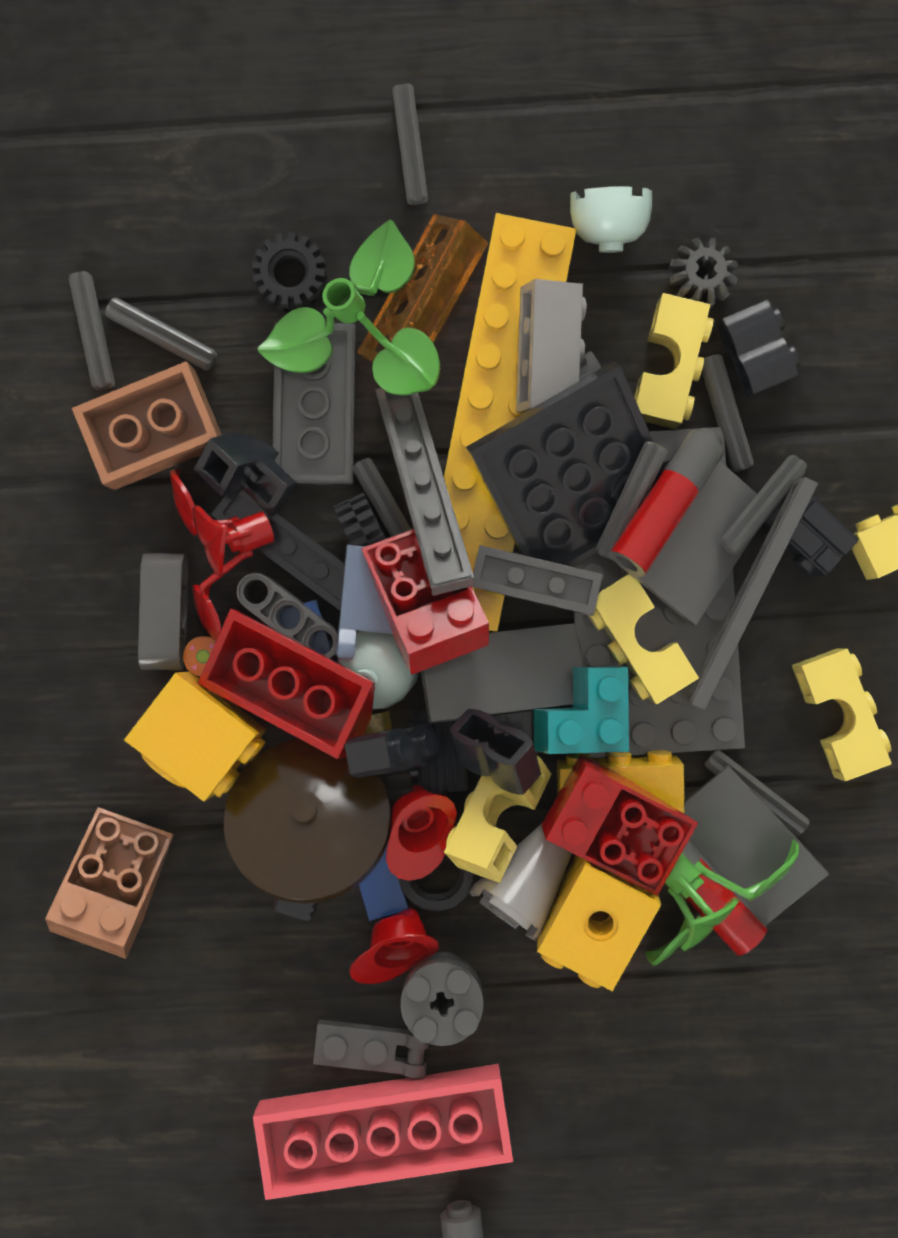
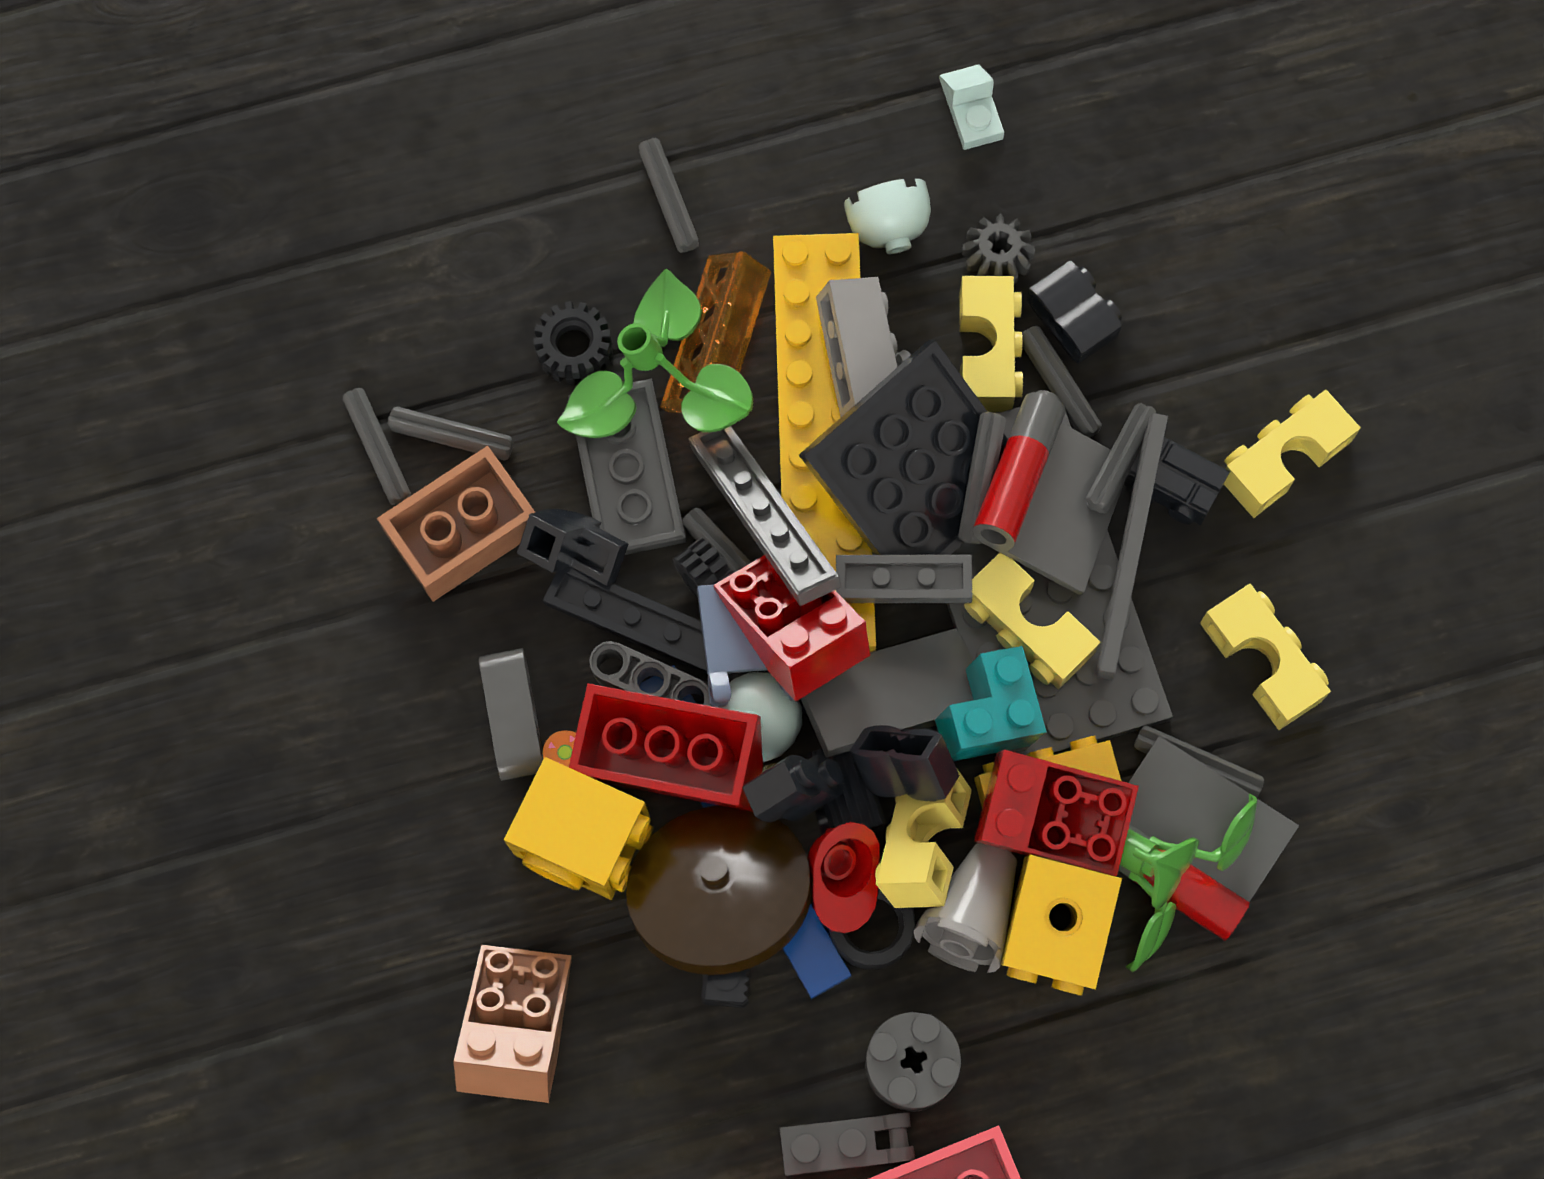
camera: 15 degrees left, 15 degrees down
red plant [170,469,274,642] -> none
red piece [349,908,439,984] -> none
none -> light aqua slope [939,65,1004,150]

